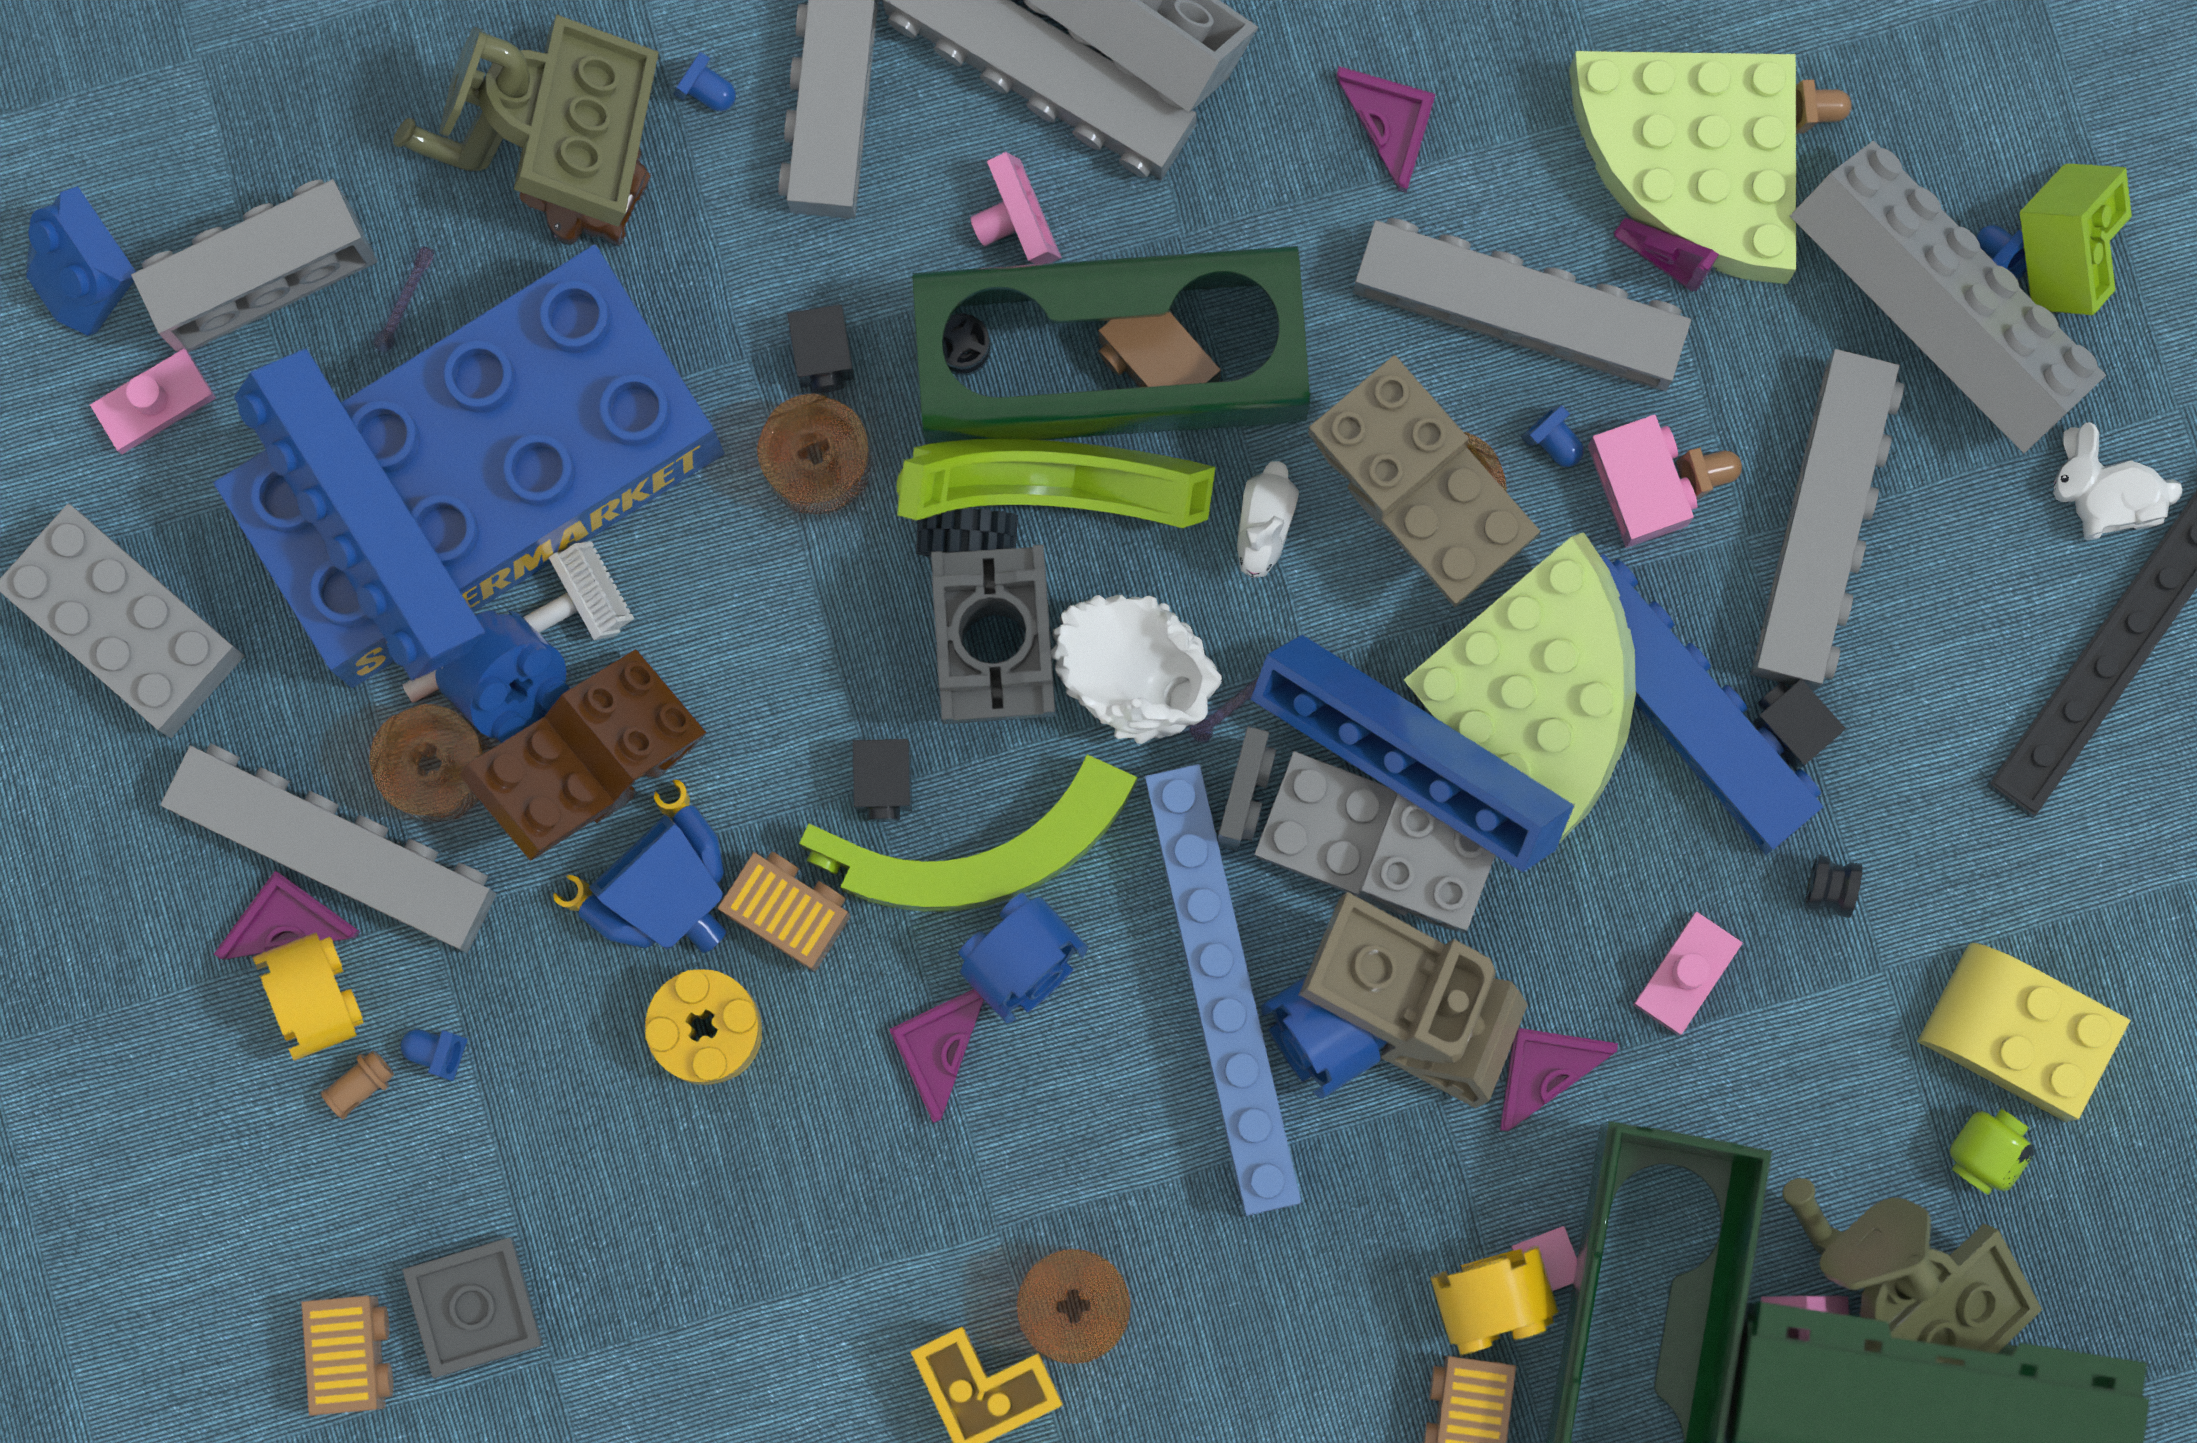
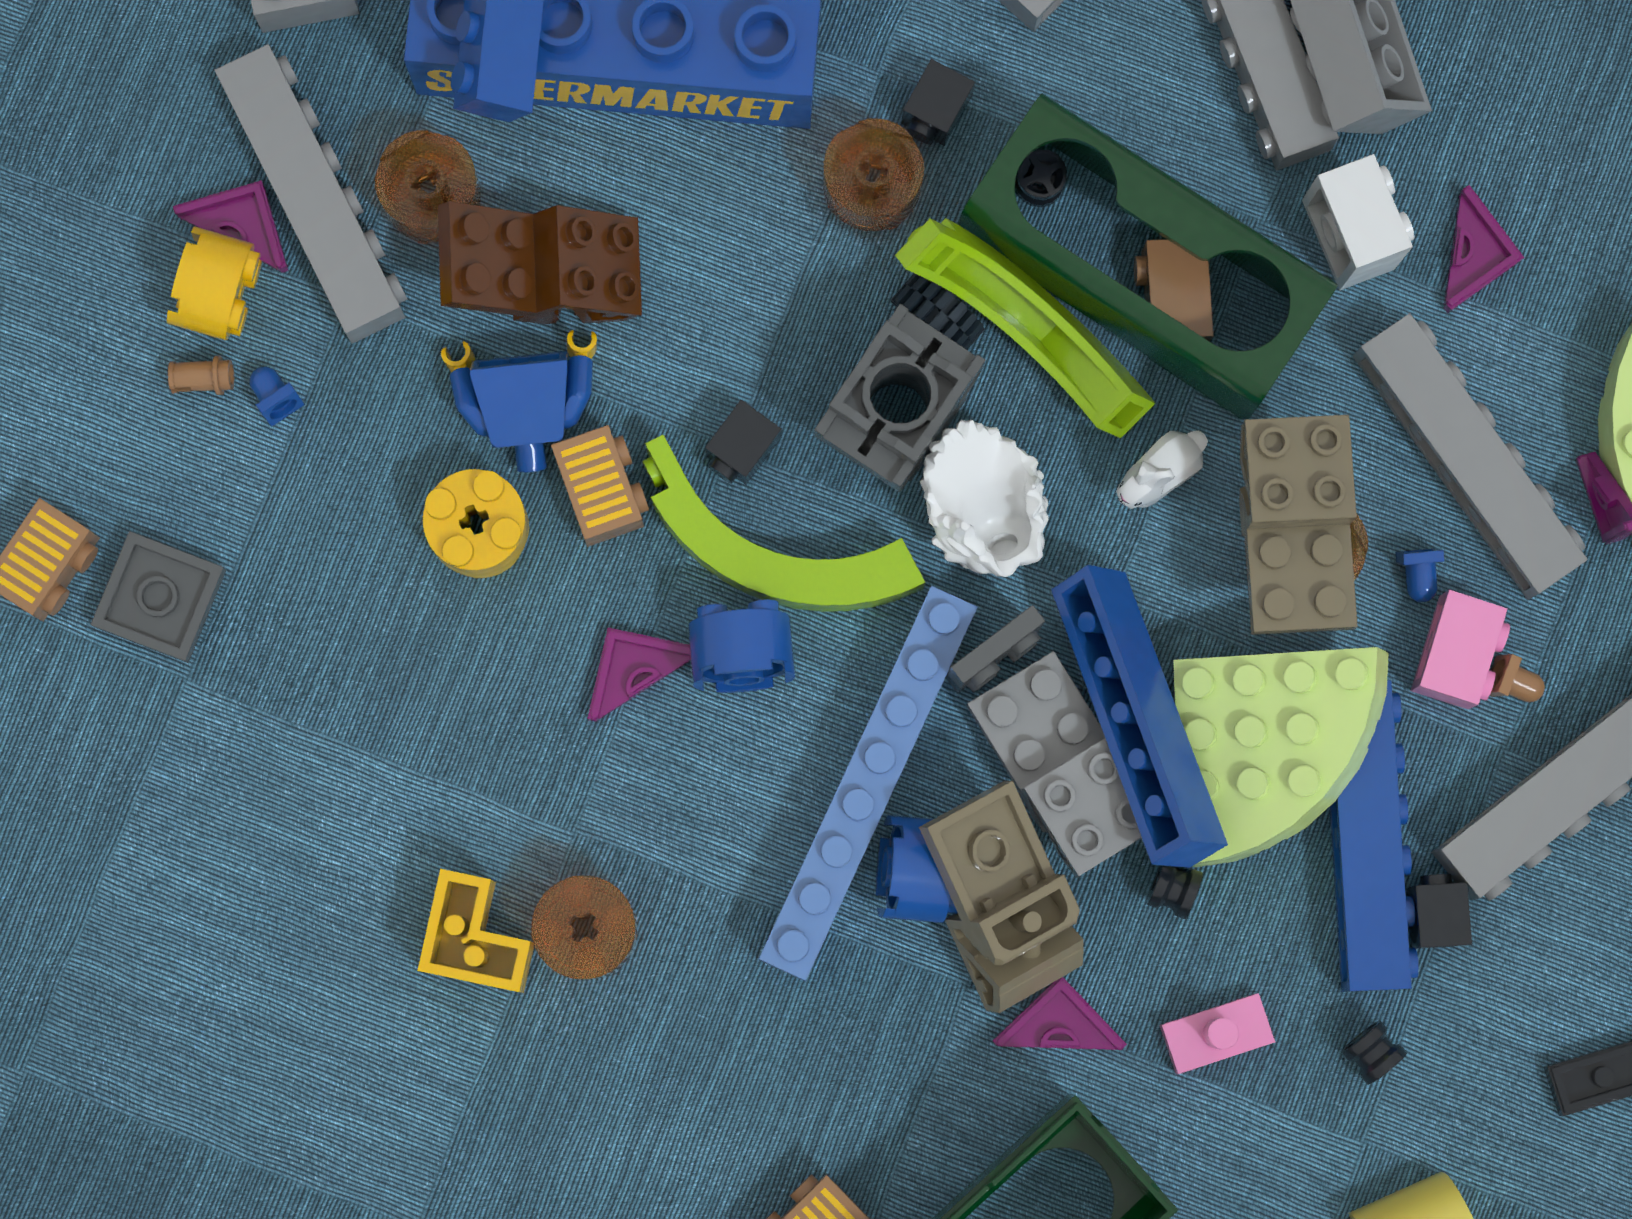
camera: 30 degrees right, 0 degrees up
white piece [402,541,634,703] -> none
blue brick [435,610,570,743] -> none
bright pink tile [971,152,1061,264] -> none
hinge [1190,676,1259,742] -> none
yellow brick [1430,1246,1559,1354] -> none
bright pink tile [1511,1226,1577,1291] -> none
none -> black wheel [1146,865,1203,919]
none -> white brick [1302,154,1414,291]

